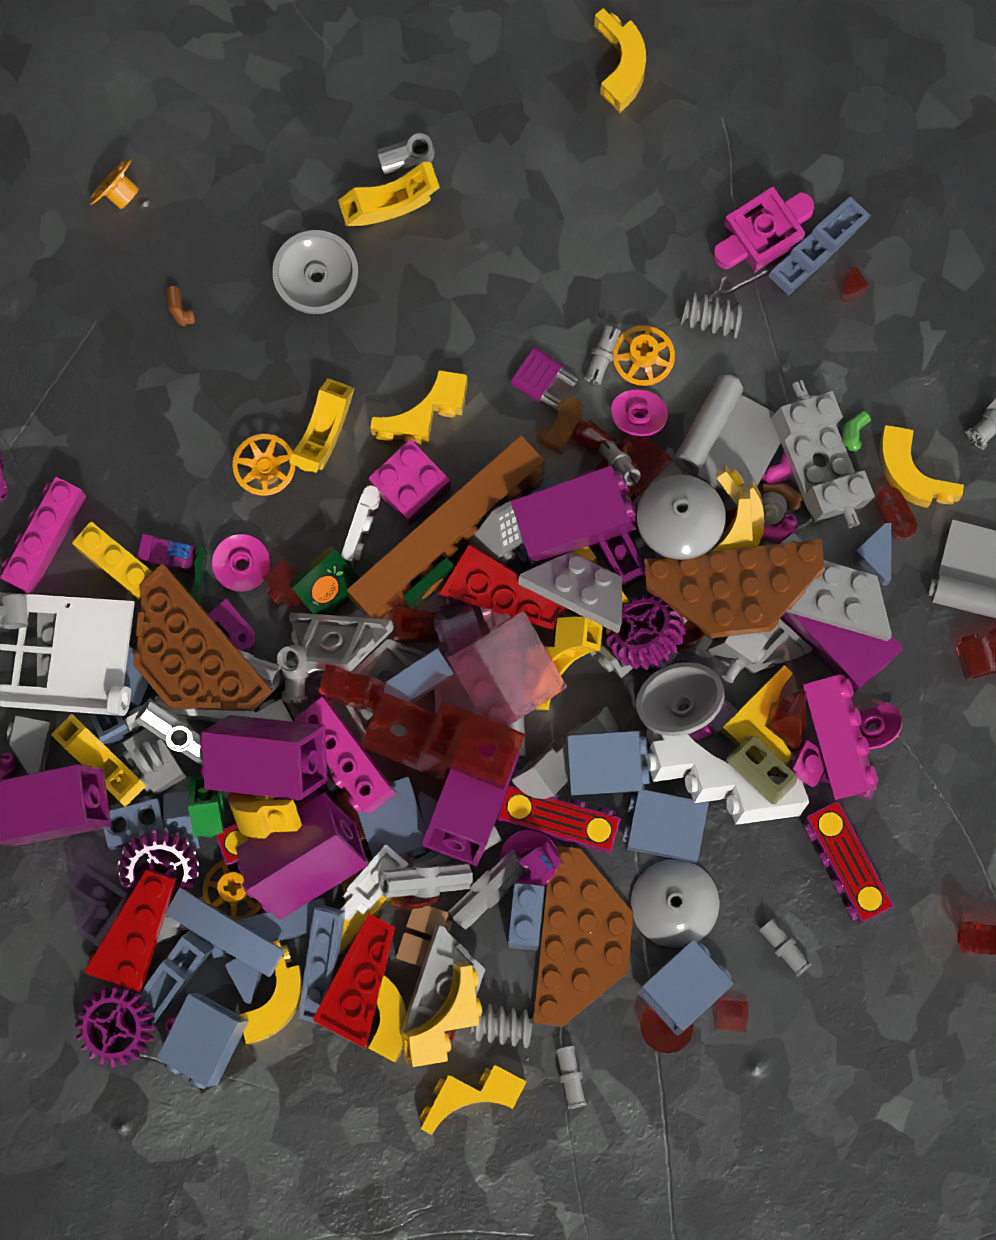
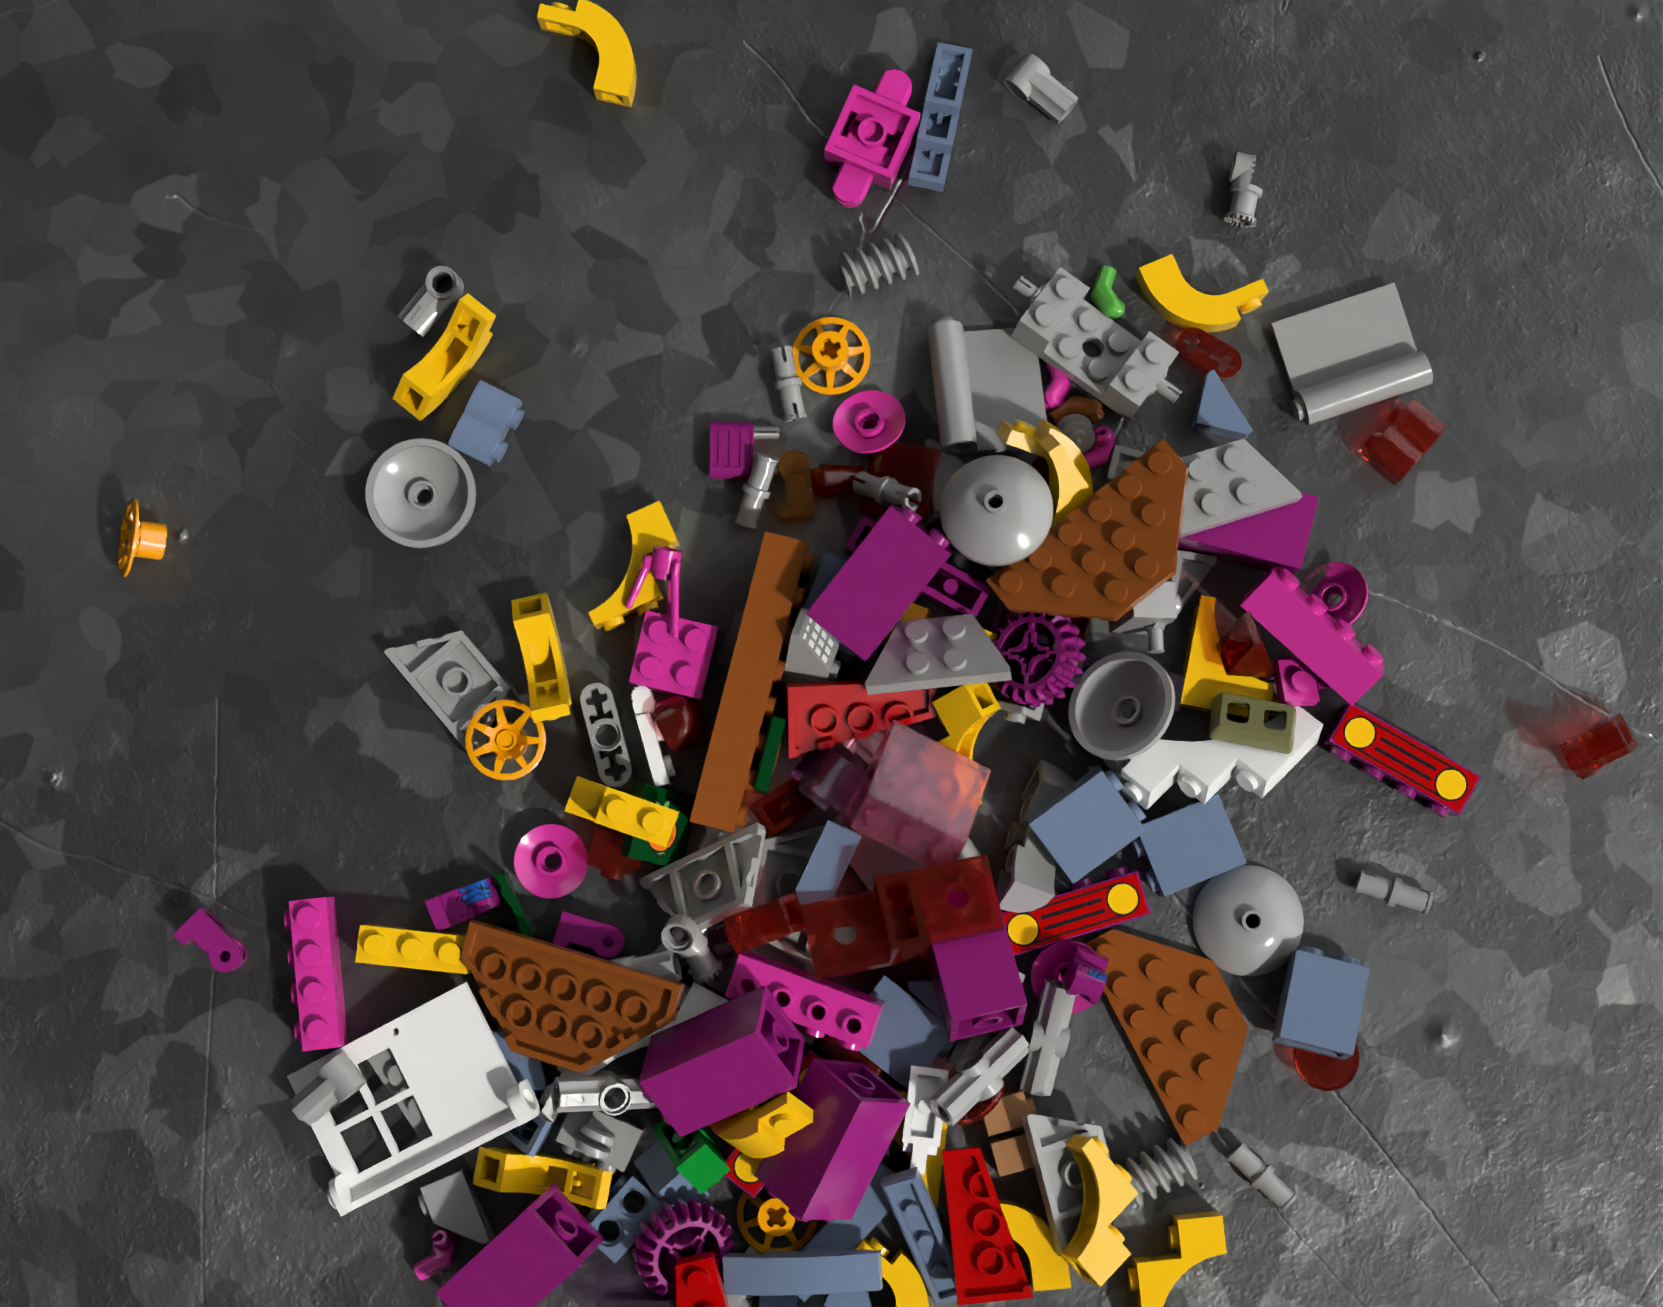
camera: 35 degrees left, 5 degrees up
dark orange arm [166,286,195,327] -> none
sand blue brick [508,883,545,951] -> none
clear red slope [716,999,748,1032] -> none
clear red slope [842,267,870,303] -> none
none -> light grey wing [384,630,511,758]
none -> sand blue brick [448,380,524,467]
none -> yellow arch [564,776,679,848]
none -> light grey beam [580,683,633,788]
none -> dark pink plant [625,546,682,638]
none -> clear red hair [654,695,705,751]
none -> light grey pin [734,452,779,529]
none -> light grey piece [1003,52,1078,124]

